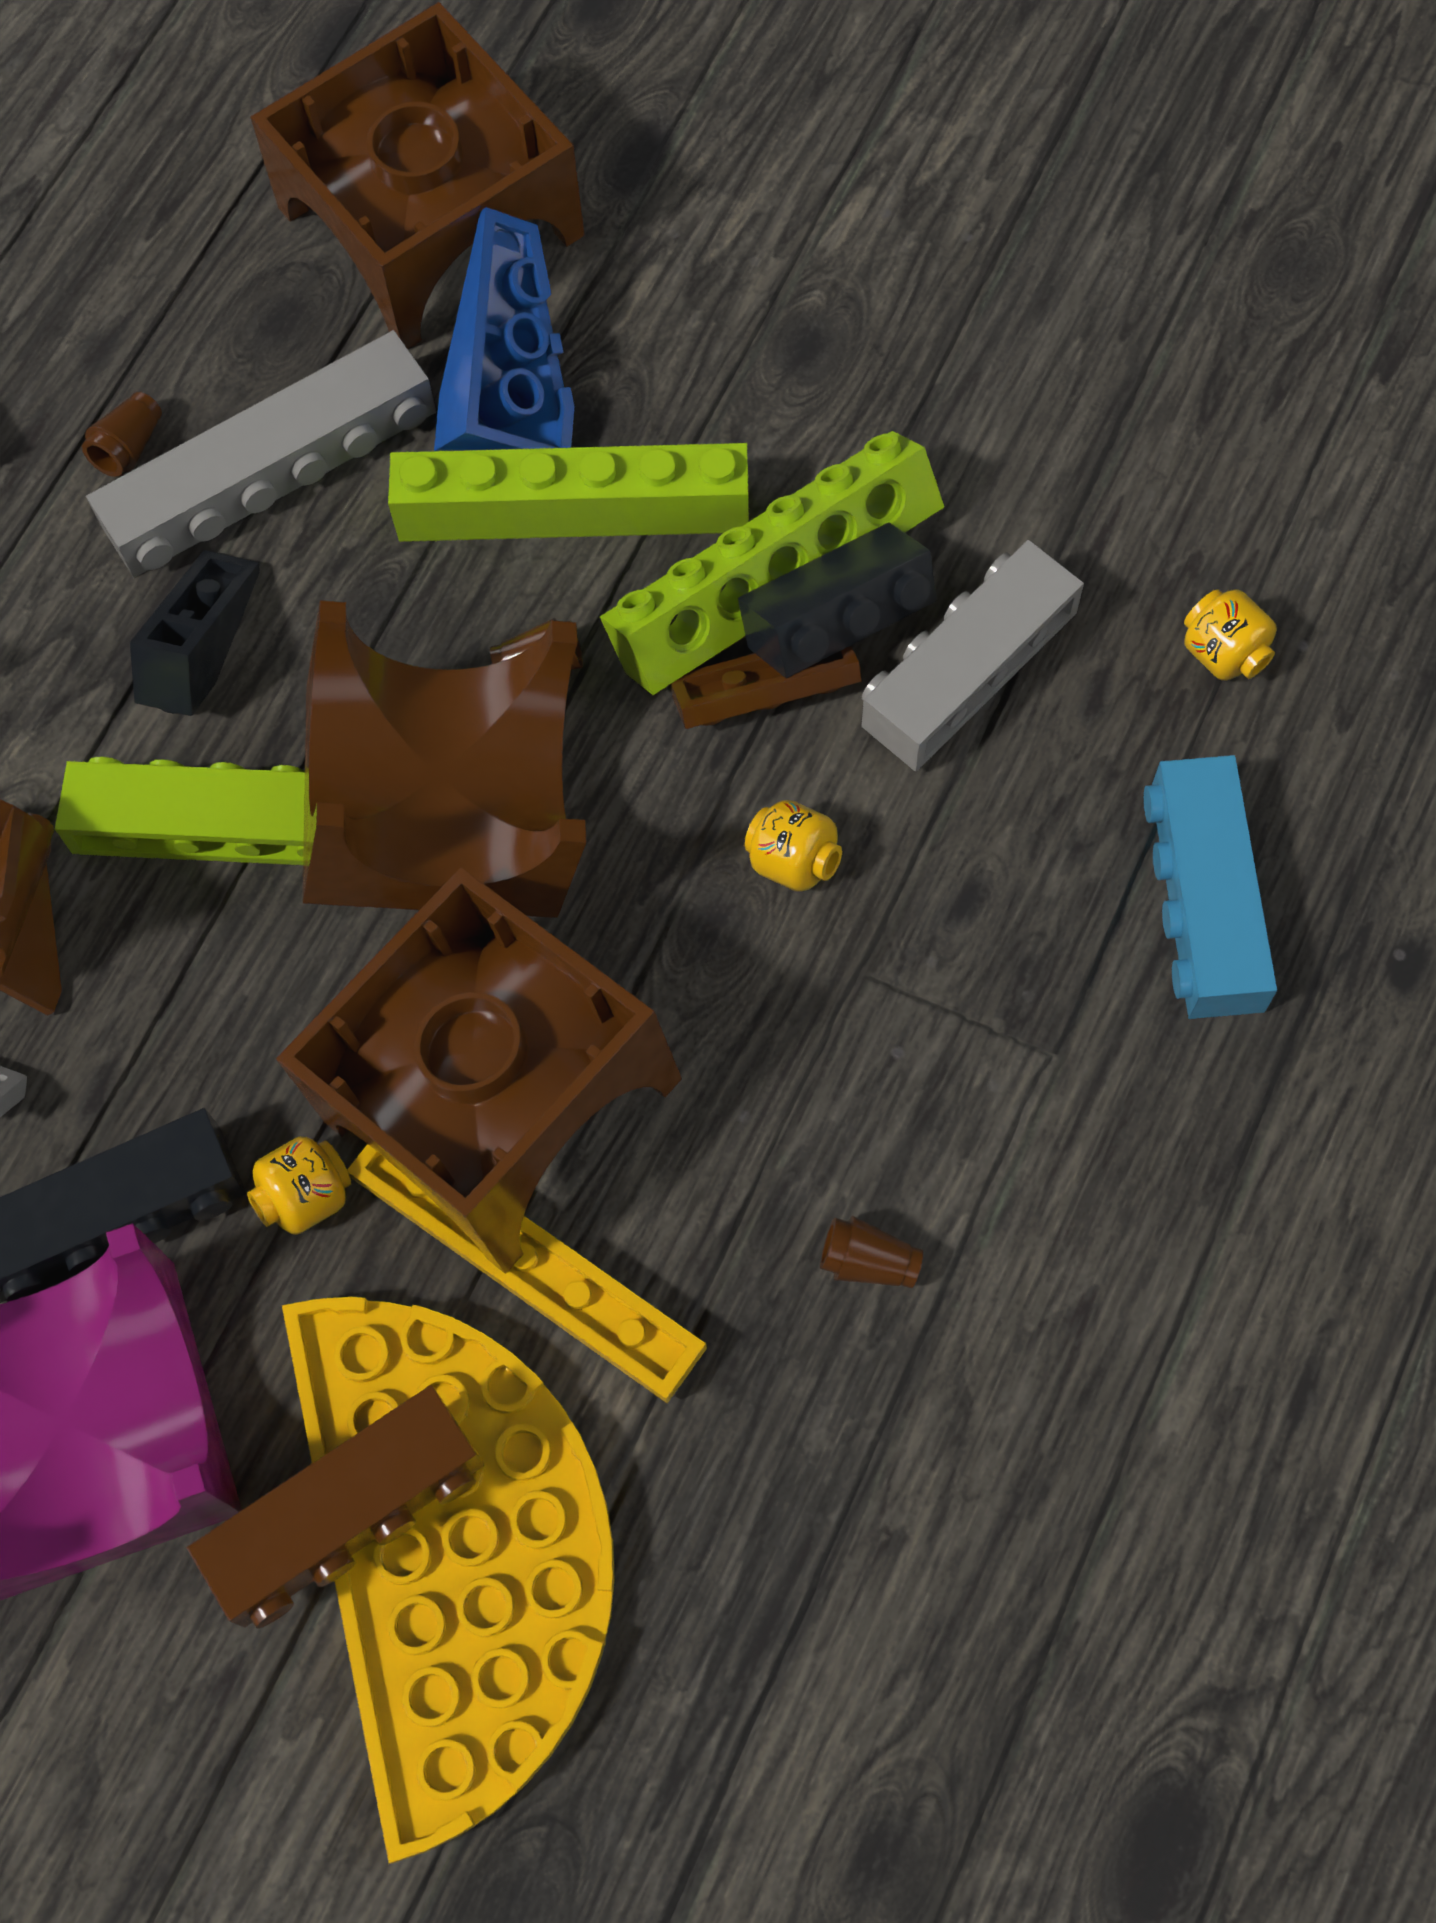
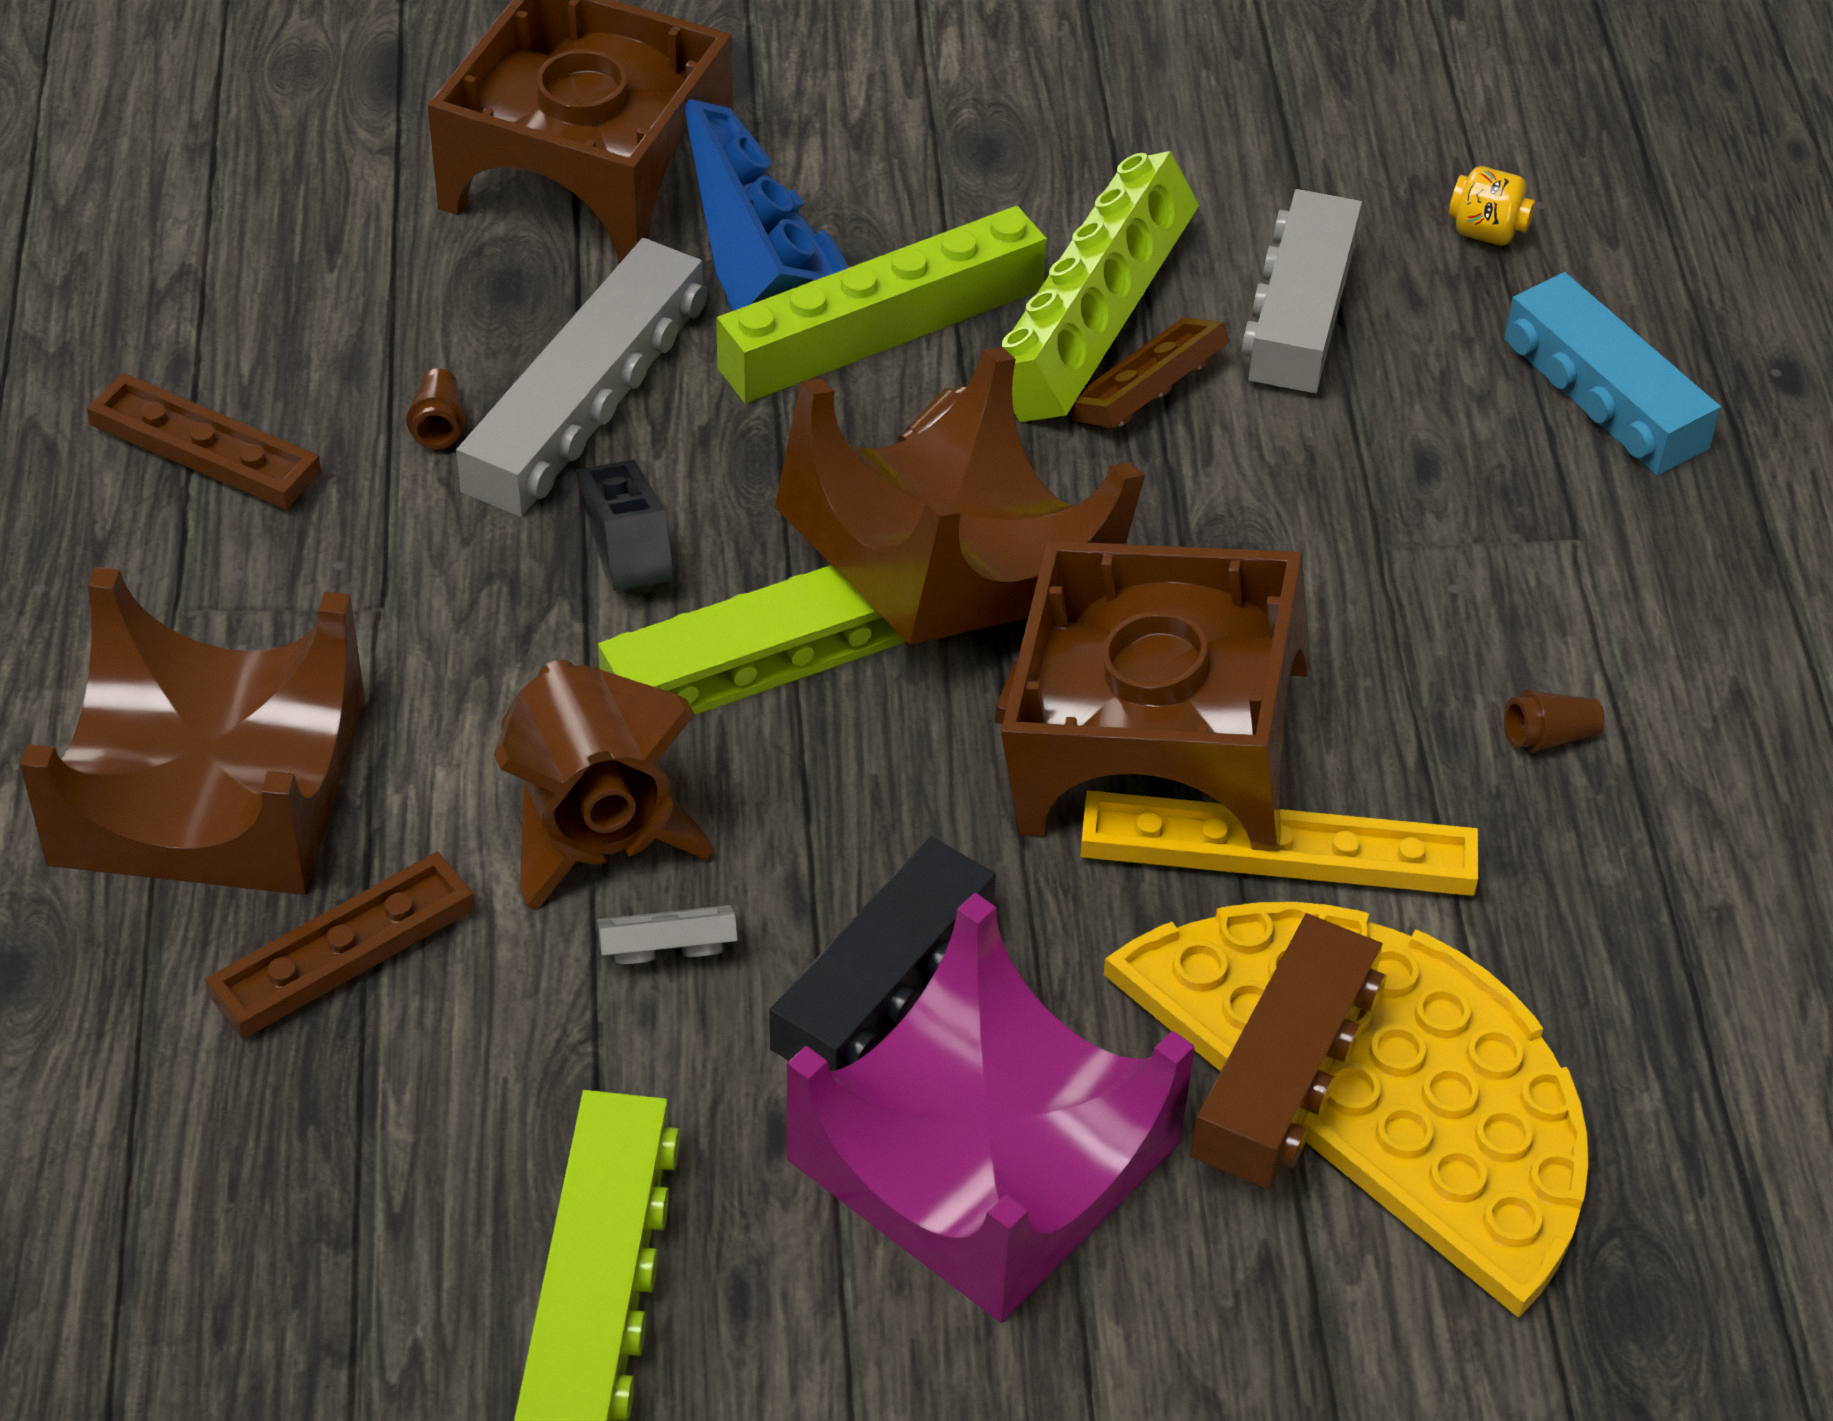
camera: 35 degrees left, 20 degrees down
yellow head [247,1136,351,1235] -> none
black brick [738,522,937,679] -> none
yellow head [745,800,842,892] -> none

